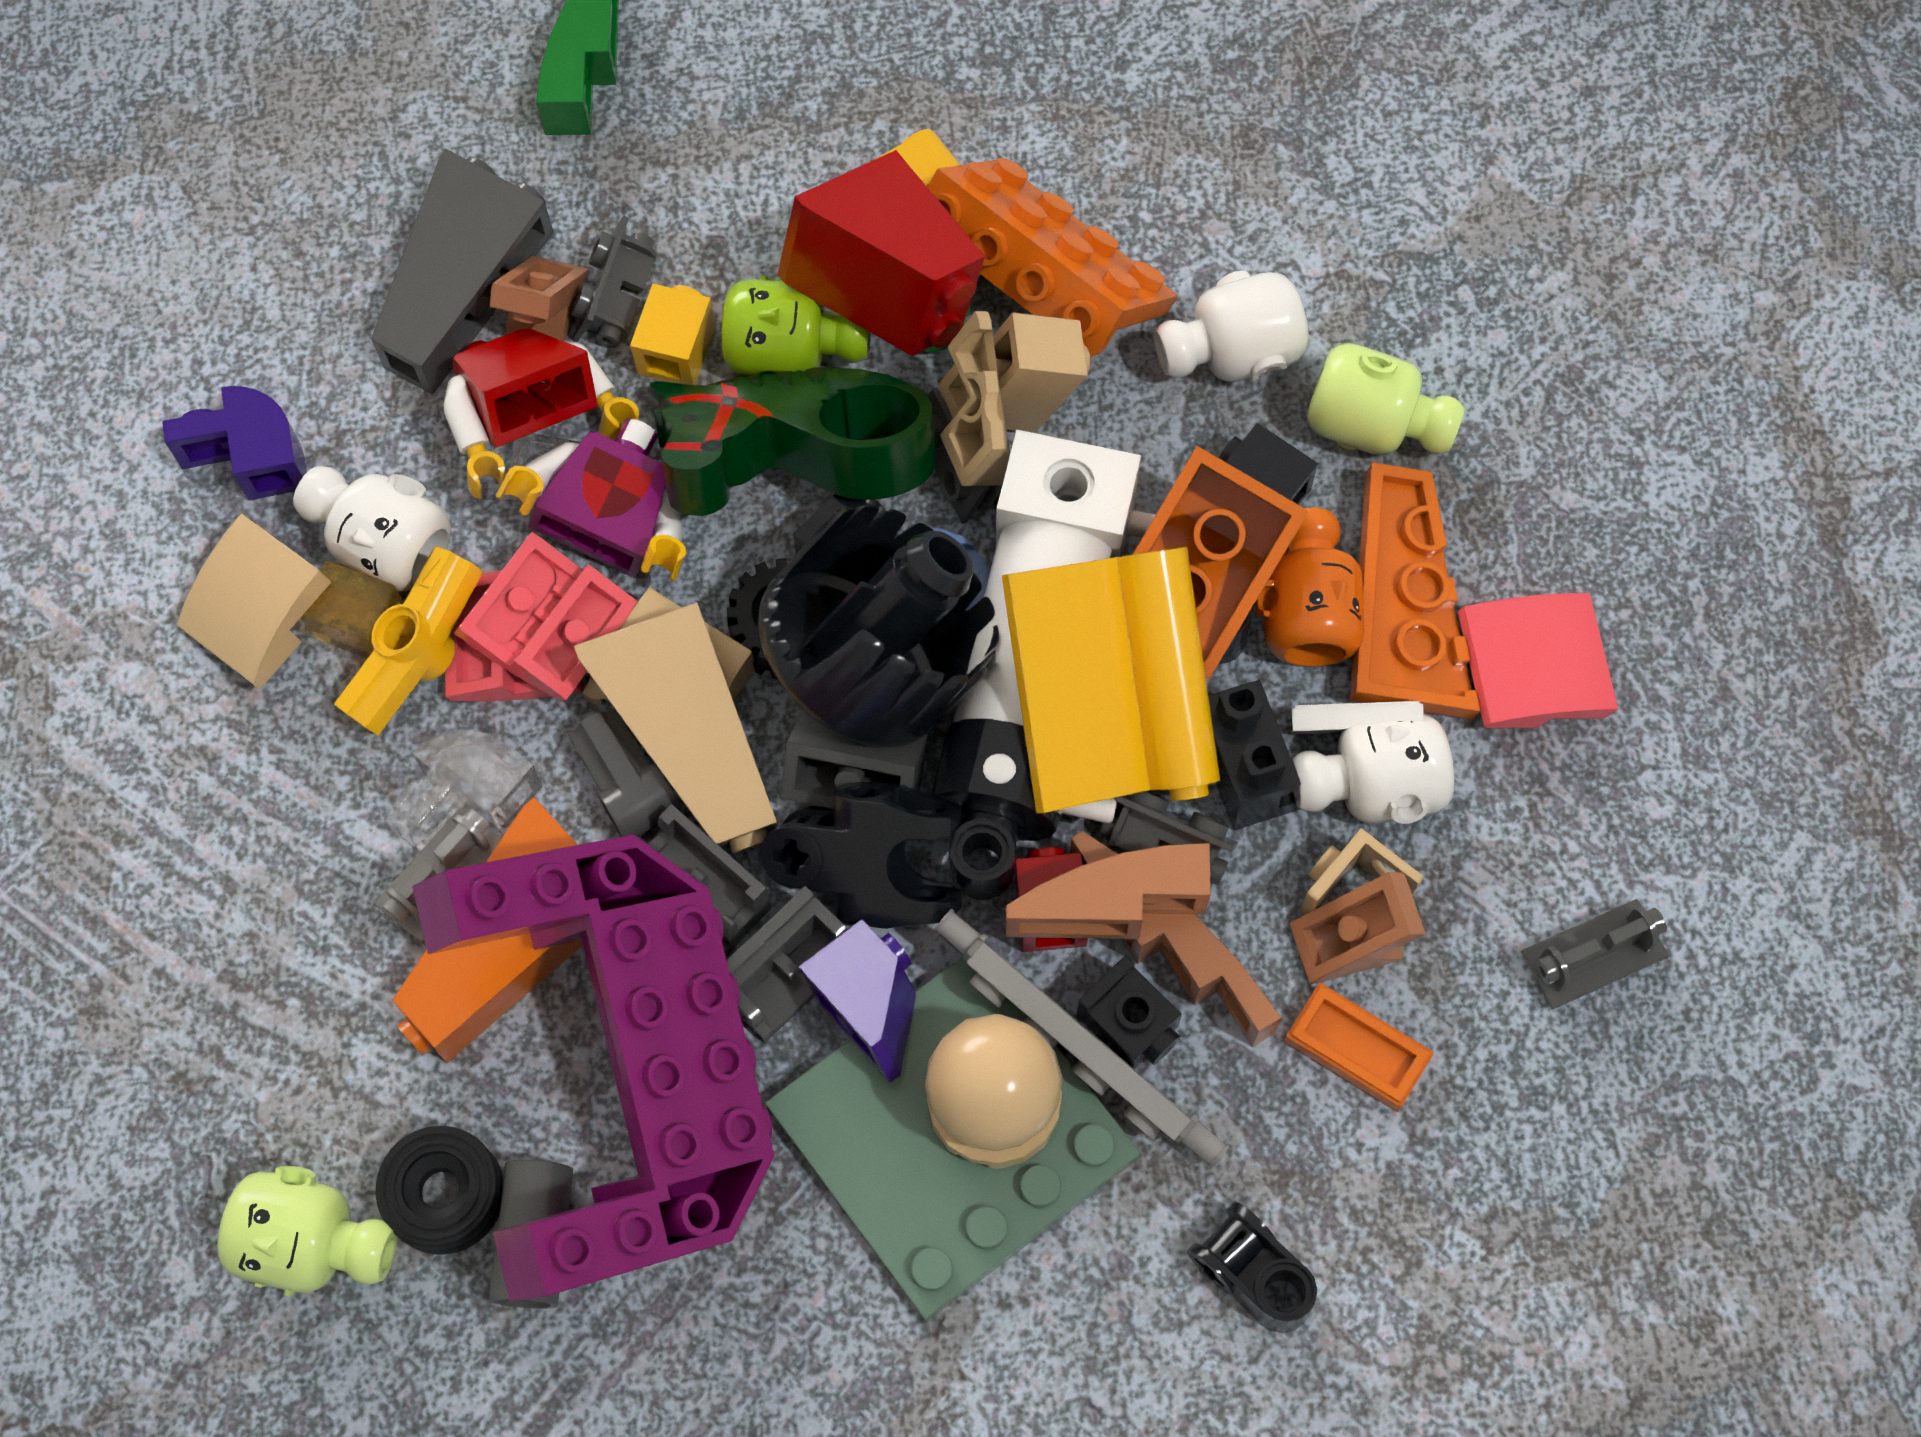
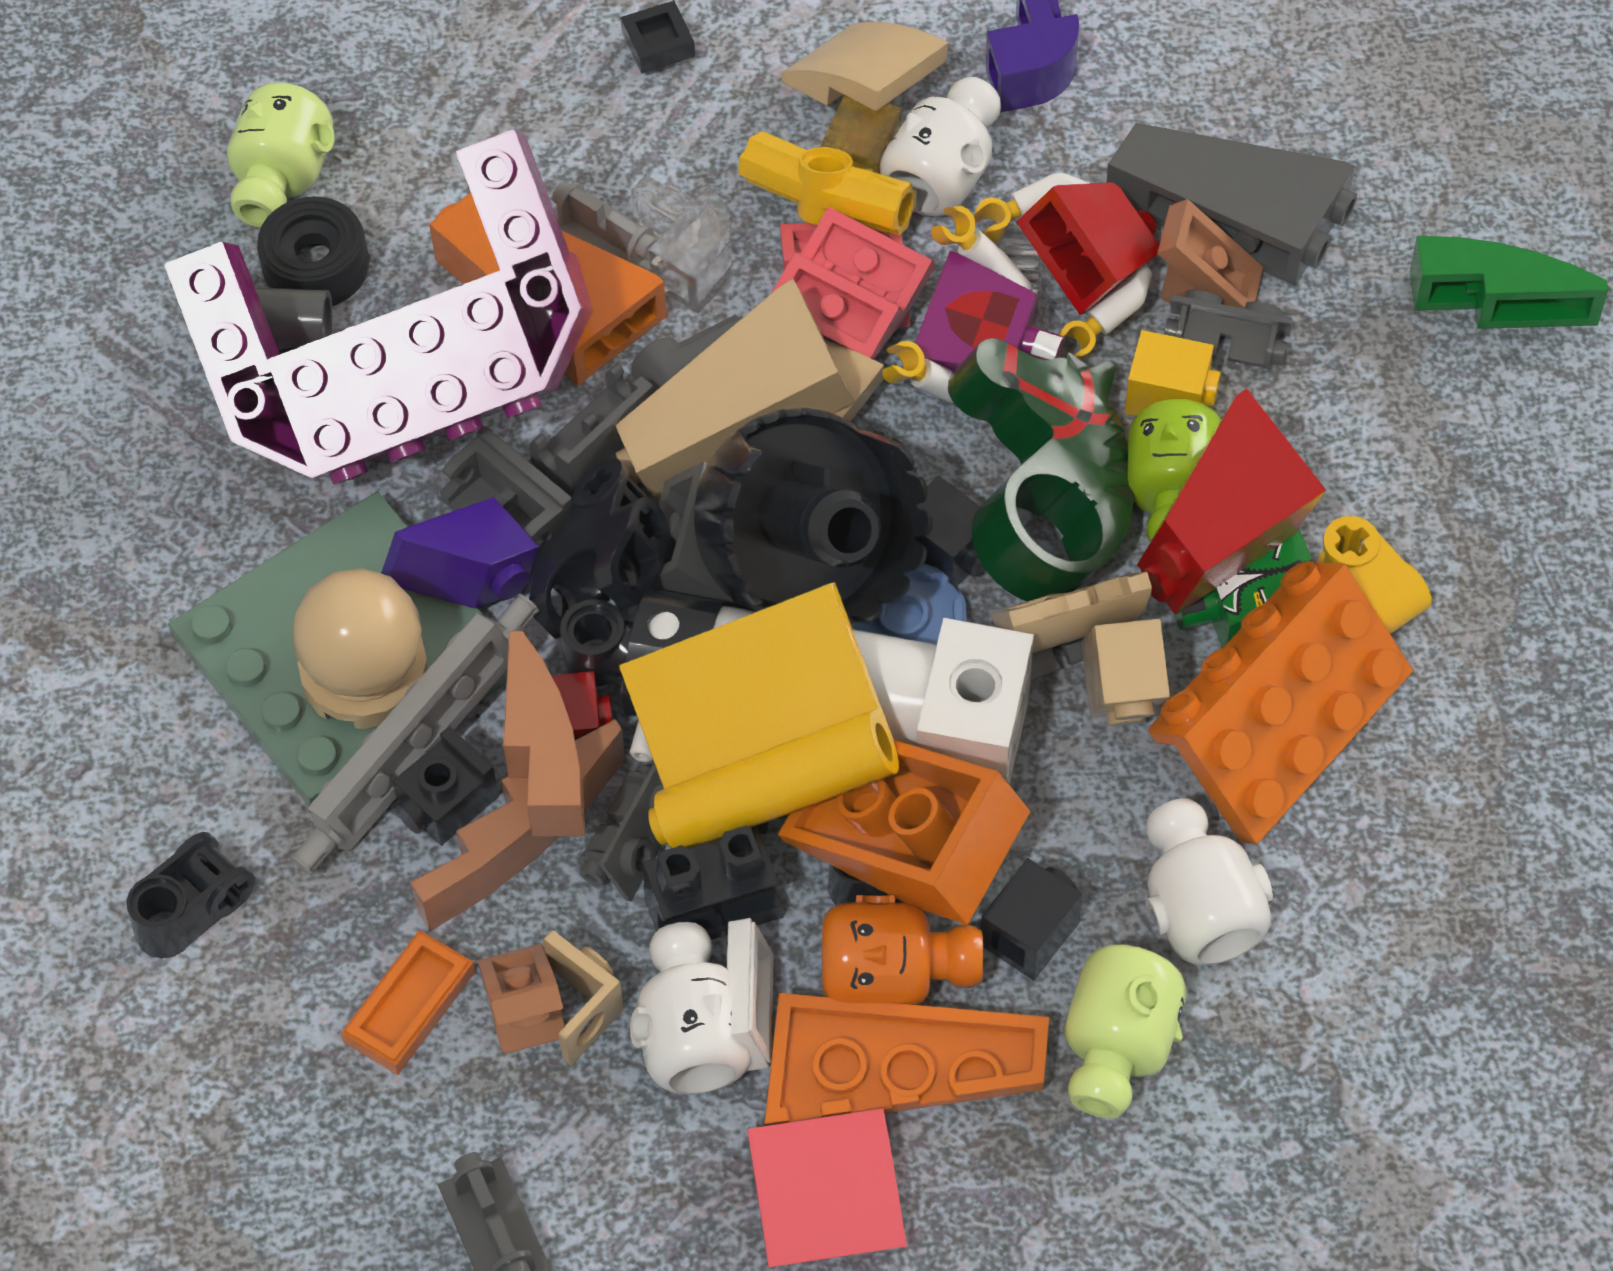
camera: 90 degrees right, 10 degrees down
none -> black plate [620,0,695,74]

